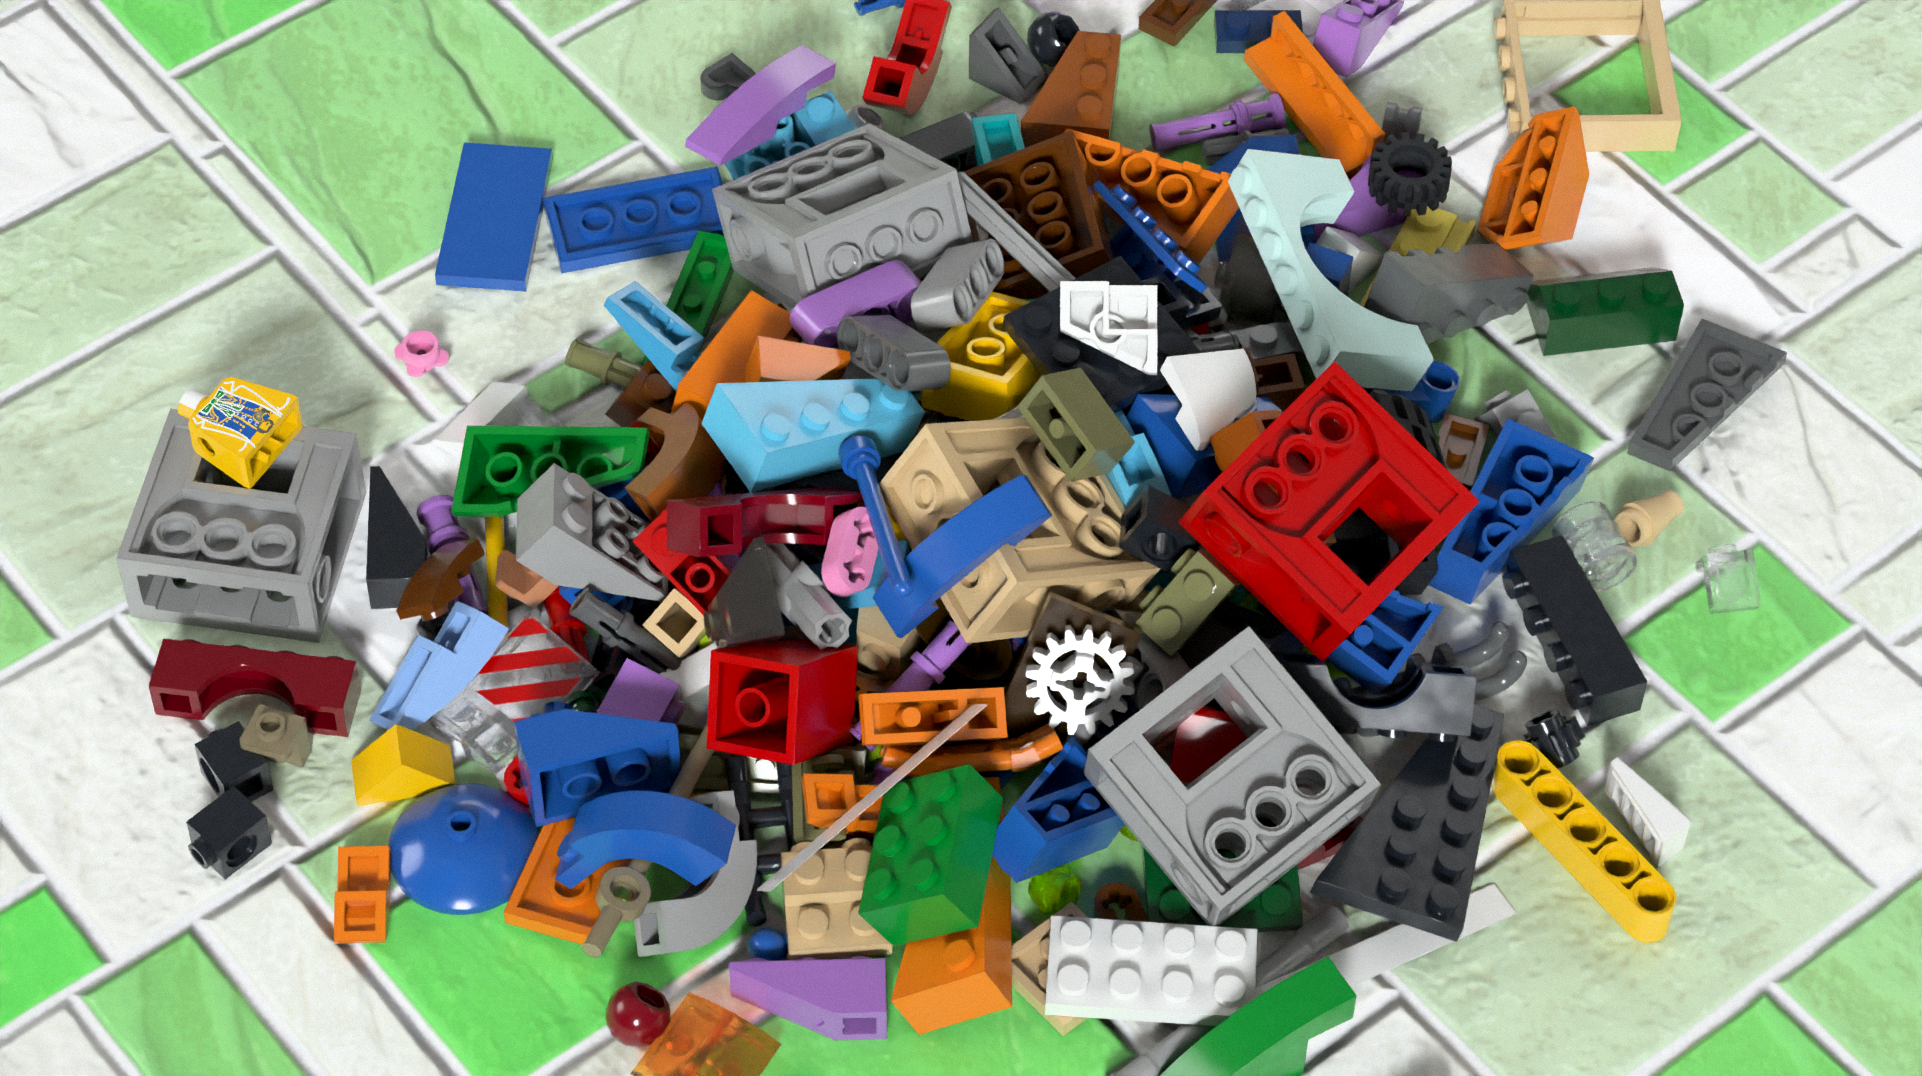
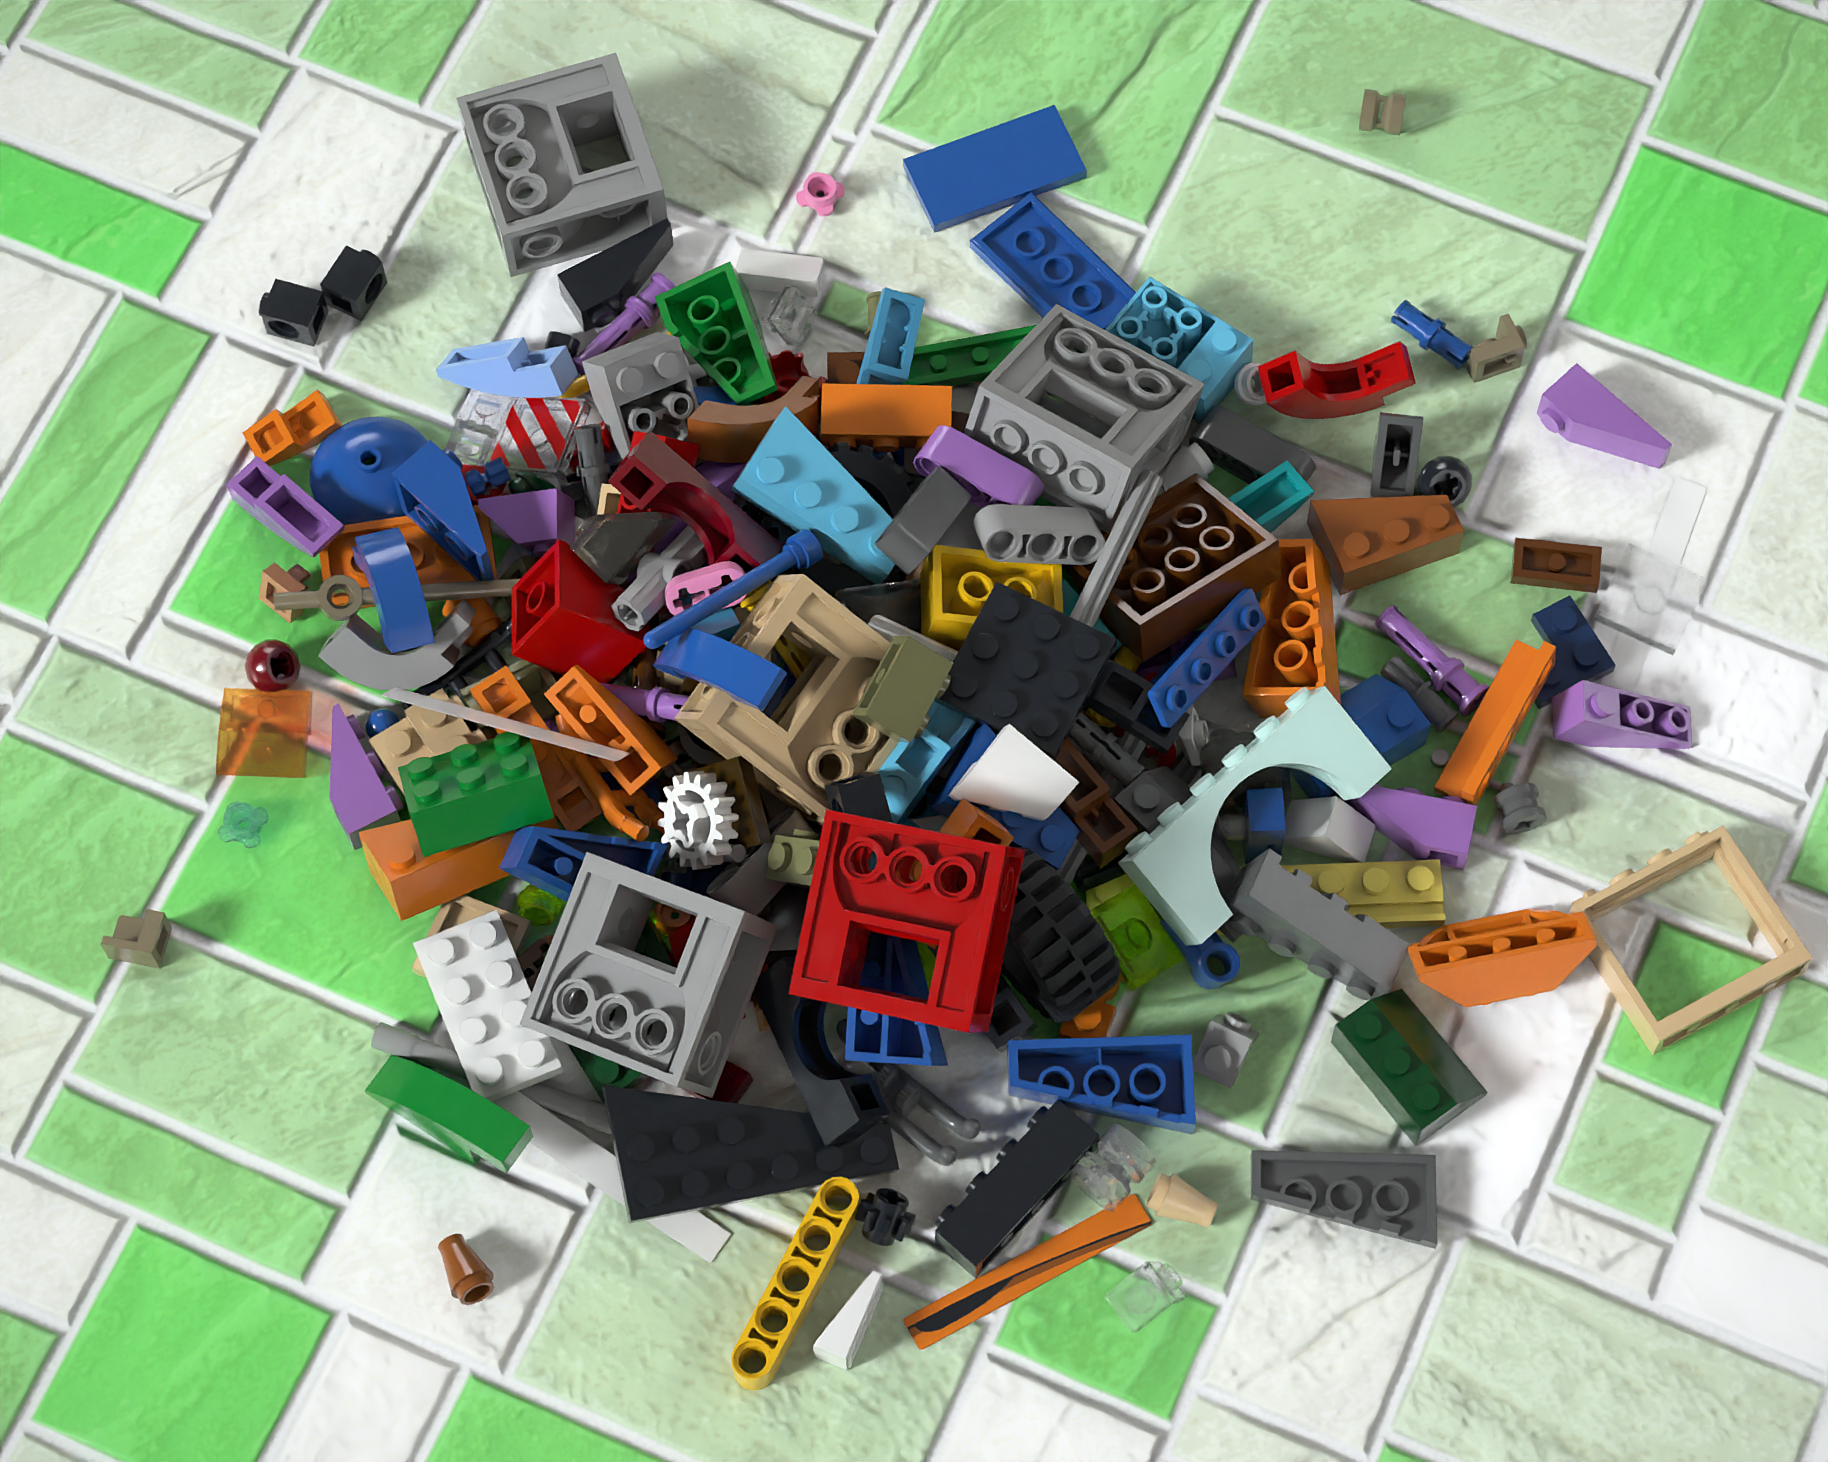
camera: 65 degrees right, 15 degrees up
dark red arch [148,638,361,737] -> none
yellow torso [178,377,303,489] -> none
dark tan bracket [239,704,311,767] -> none
yellow slope [351,724,456,806] -> none
reddish brown slope [396,537,485,621] -> none
medium lavender slope [685,45,836,166] -> none
dark grey tile [700,53,756,100] -> none
orange slope [745,336,851,382] -> none
white slope [1060,281,1157,375] -> none
black tyre [1368,132,1452,216] -> none
reddish brown plate [1437,413,1490,491] -> none
none -> medium lavender slope [226,456,345,557]
none -> nougat tile [259,562,311,623]
none -> orange sticker [903,1194,1152,1350]

